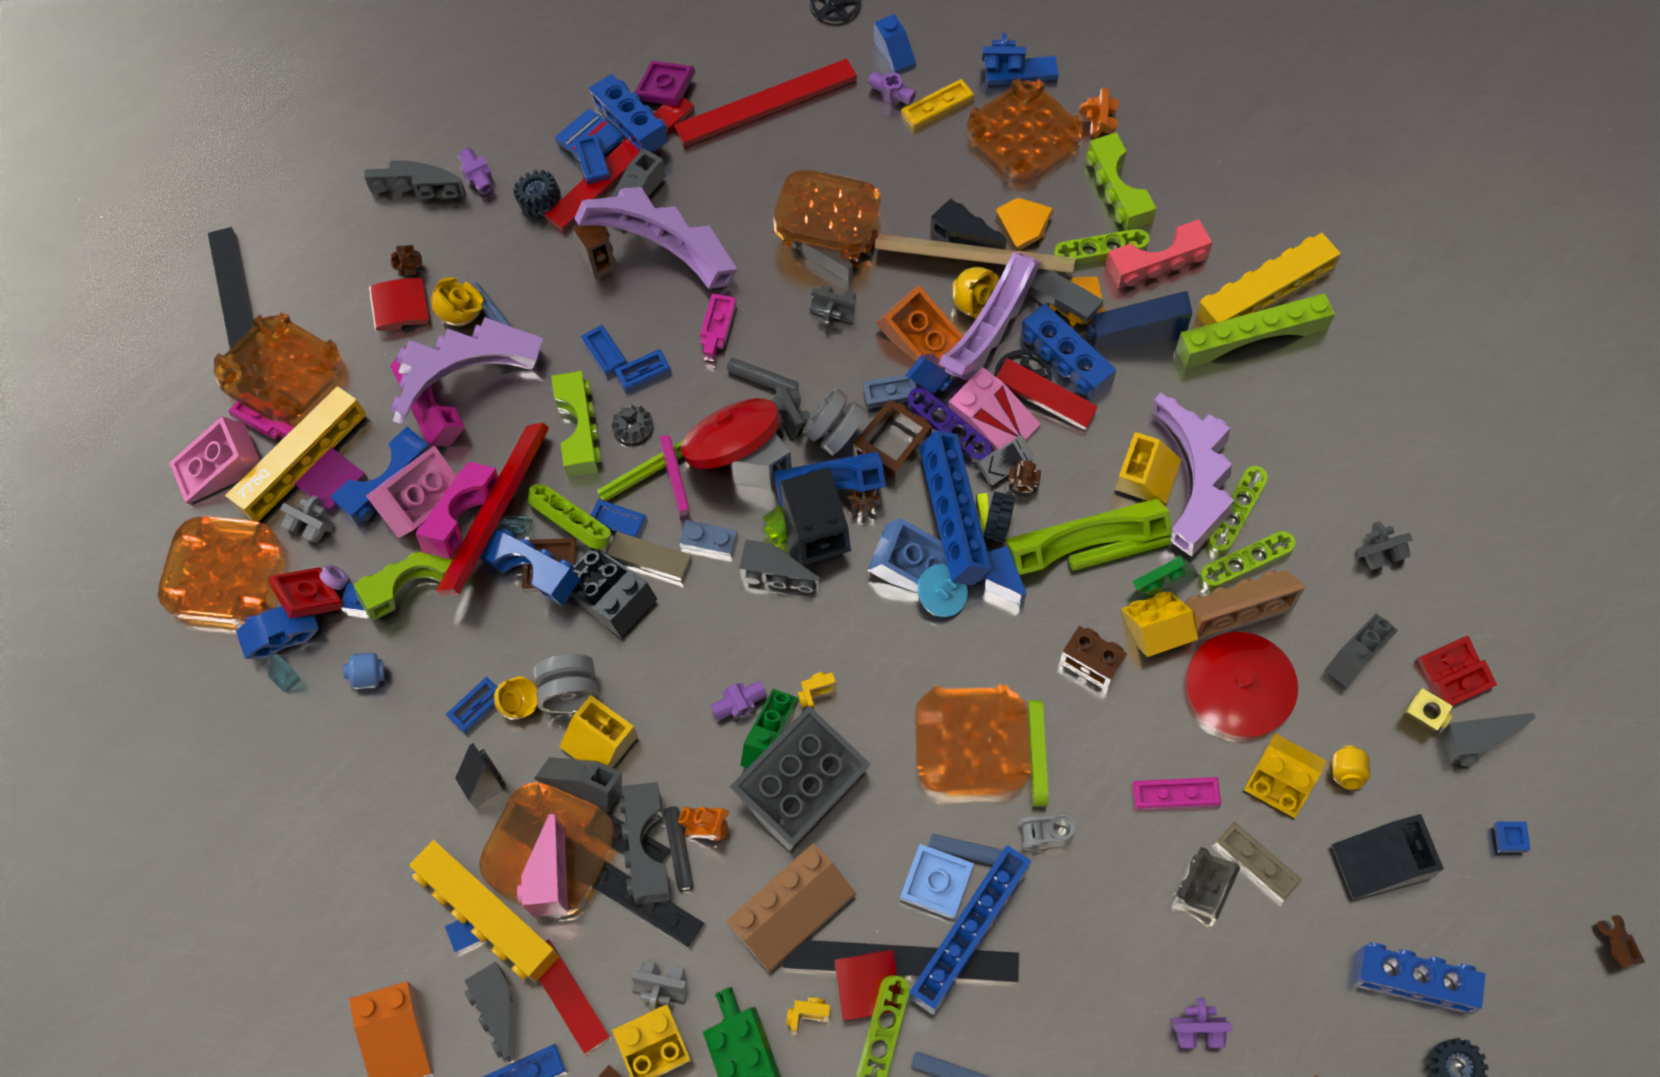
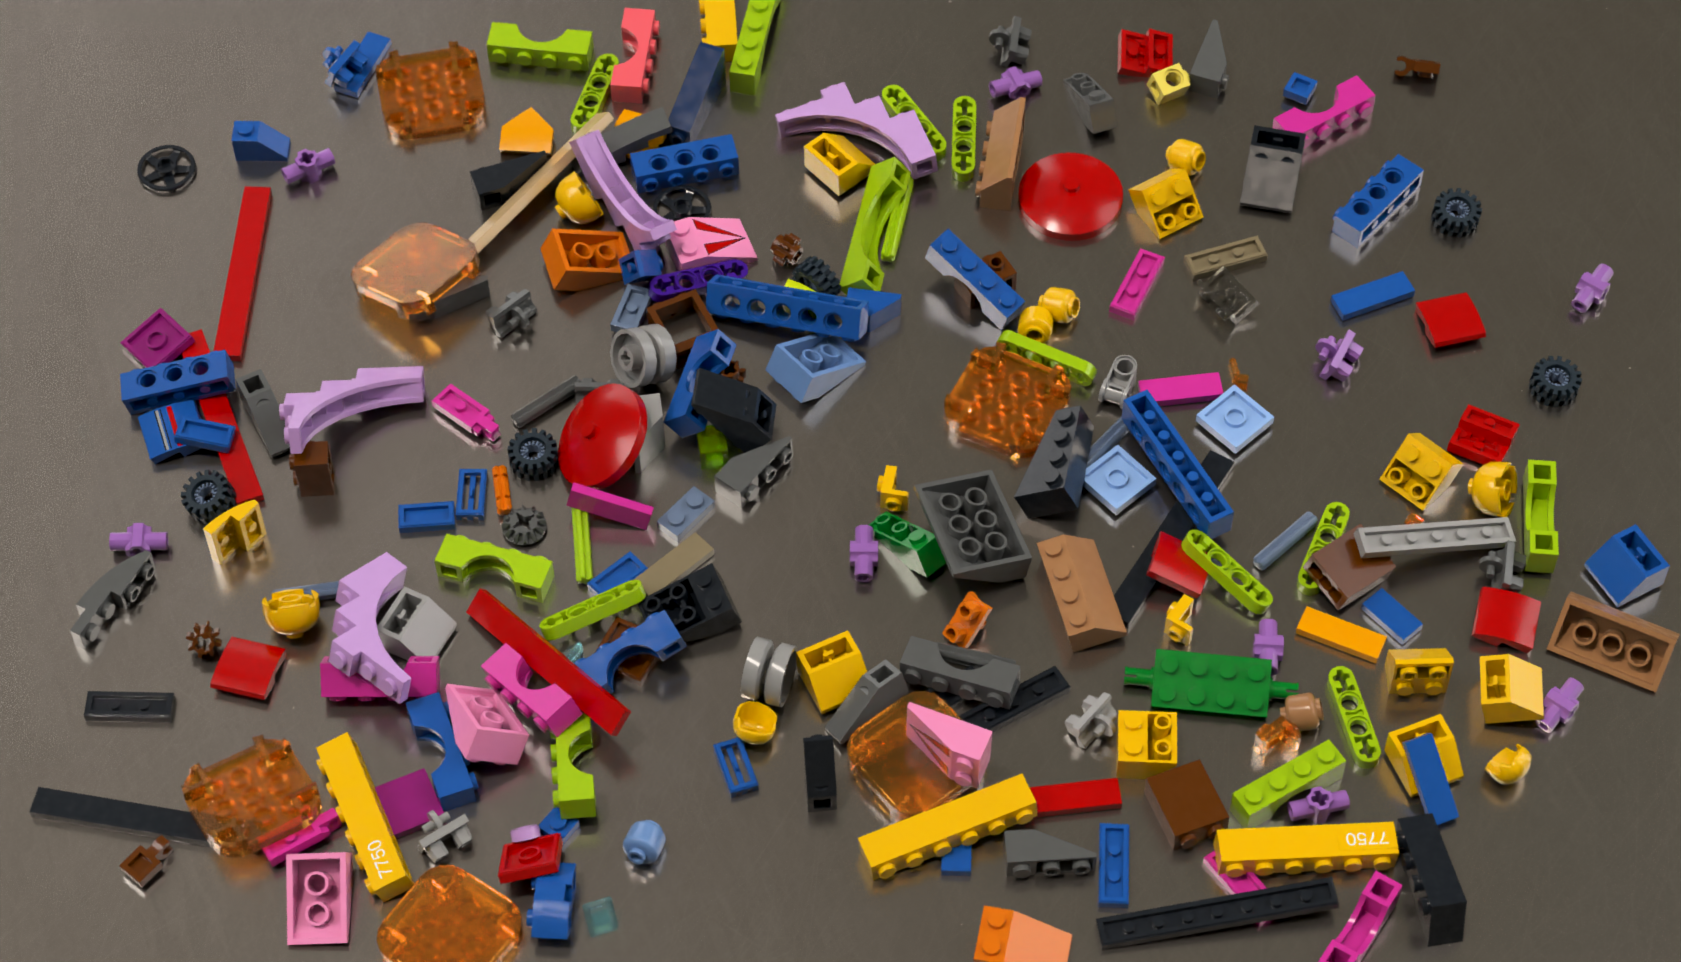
camera: 65 degrees left, 10 degrees down
yellow tile [901,79,974,130] -> none
medium azure piece [917,564,968,618] -> none
light grey tile [977,435,1034,485] -> none
red tile [996,358,1098,430] -> none
orange hips [1079,87,1119,138] -> none
yellow slope [1121,591,1198,657] -> none
green wing [1132,556,1199,596] -> none
none -> black tile [84,691,175,723]
none -> reddish brown plate [119,835,173,887]
none -> yellow slope [203,500,267,565]
none -> light grey slope [377,586,457,660]
none -> orange axle [492,465,512,516]
none -> black bush [507,428,558,481]
none -> blue arch [925,229,1025,331]
none -> medium lavender axle [989,66,1042,100]
none -> black wedge [1014,405,1094,519]
none -> yellow head [1017,306,1054,344]
none -> yellow head [1038,287,1080,324]
none -> dark pink tile [1138,372,1223,406]
none -> light blue plate [1196,384,1274,454]
none -> clear orange hand [1229,358,1249,391]
none -> dark pink arch [1272,75,1376,149]
none -> blue tile [1330,271,1415,321]

